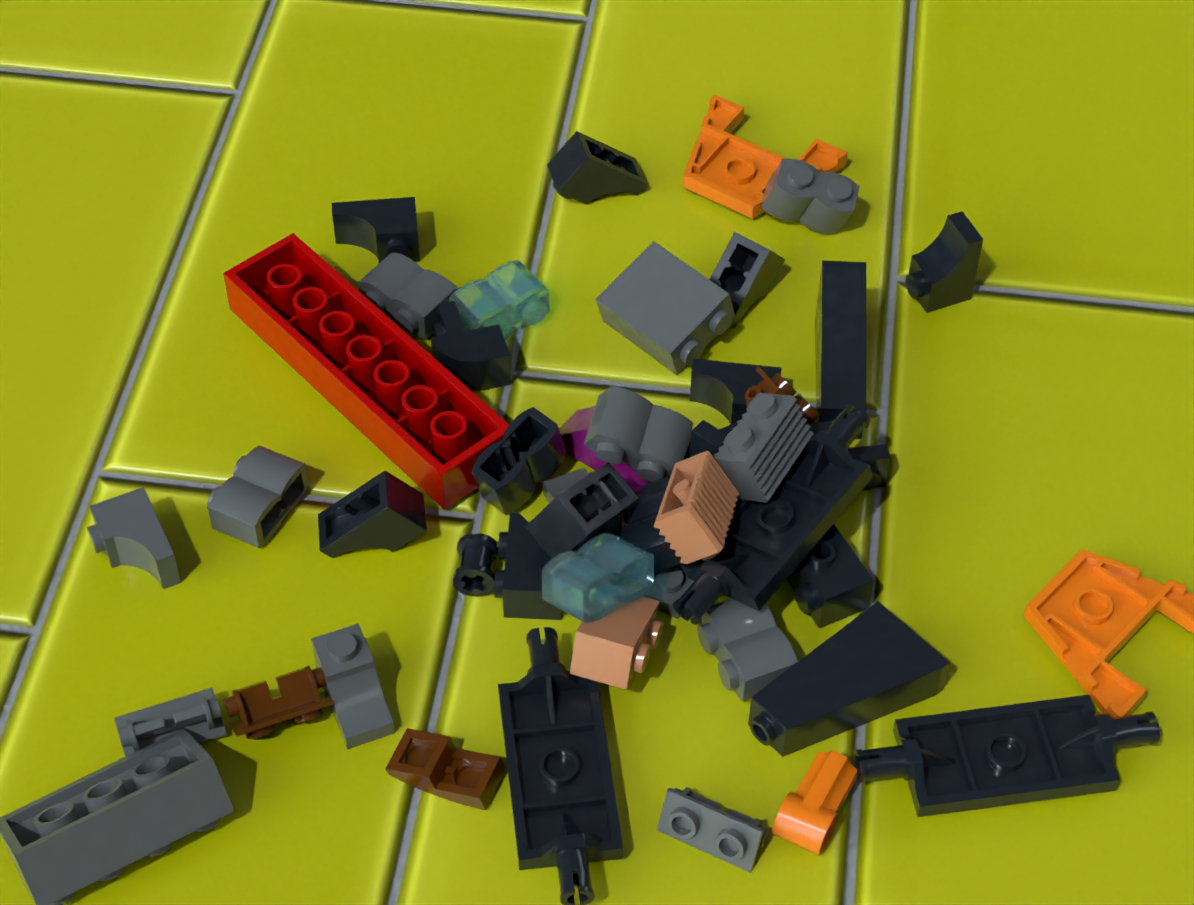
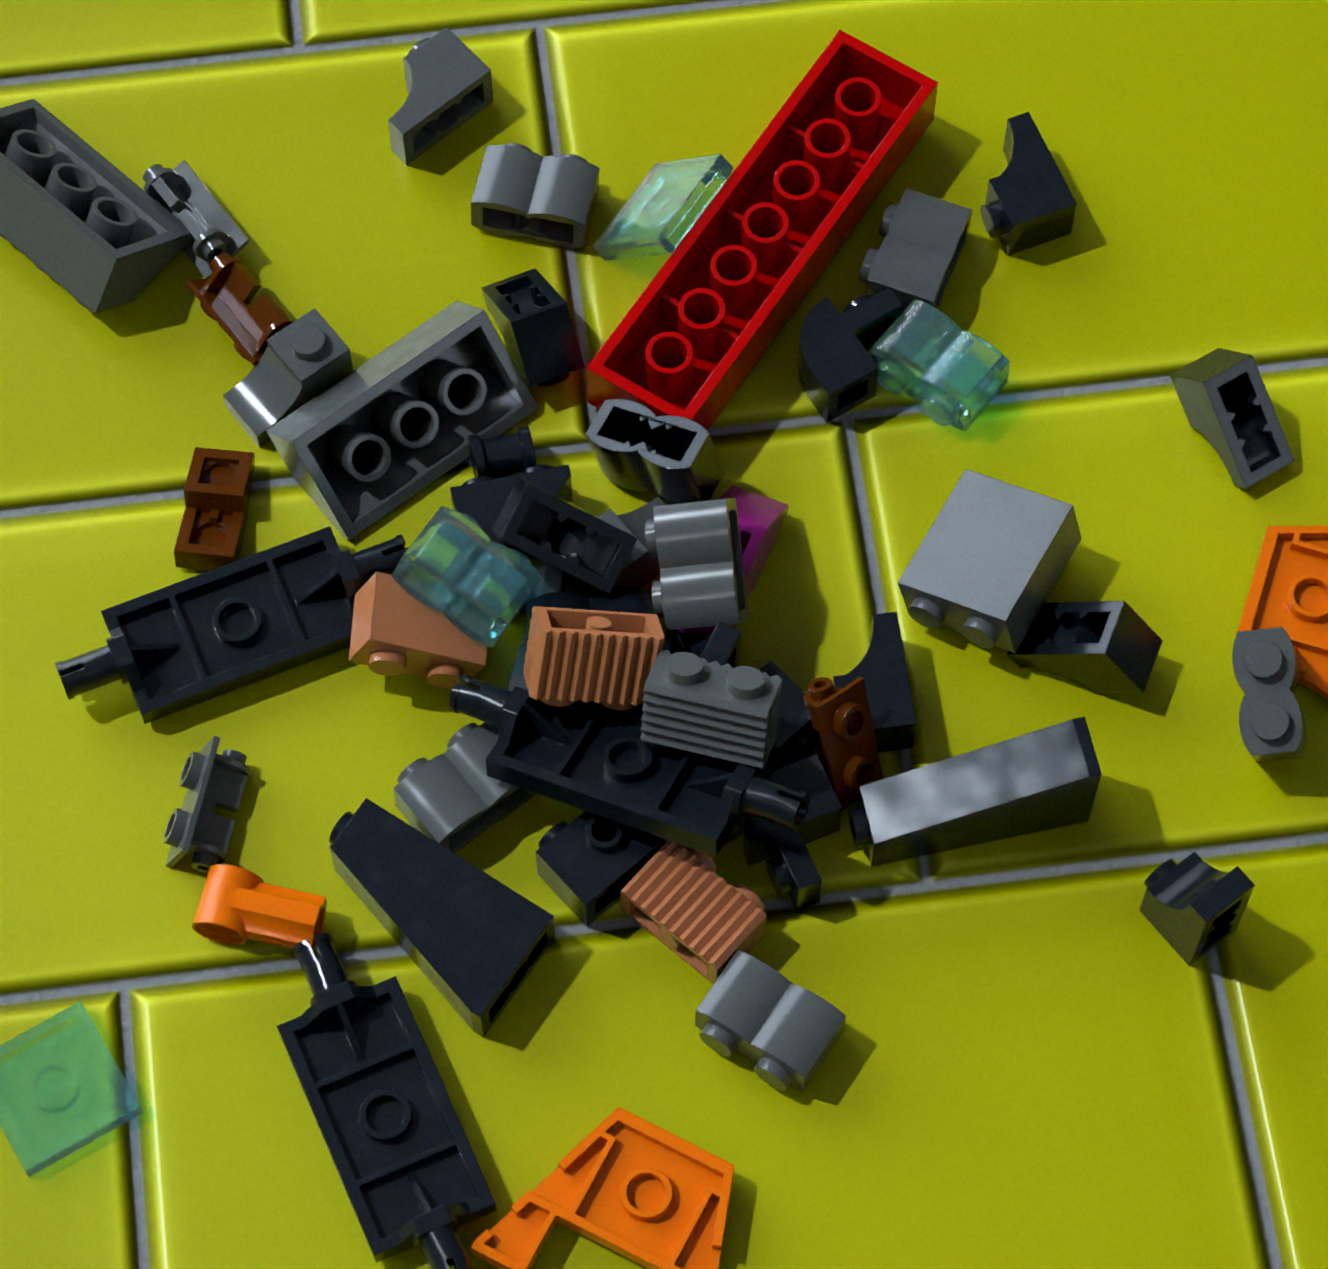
camera: 75 degrees right, 15 degrees up
none -> dark grey slope [266,301,539,540]
none -> clear light blue tile [592,154,733,261]
none -> nougat brick [620,840,767,984]
none -> dark grey brick [695,950,846,1092]

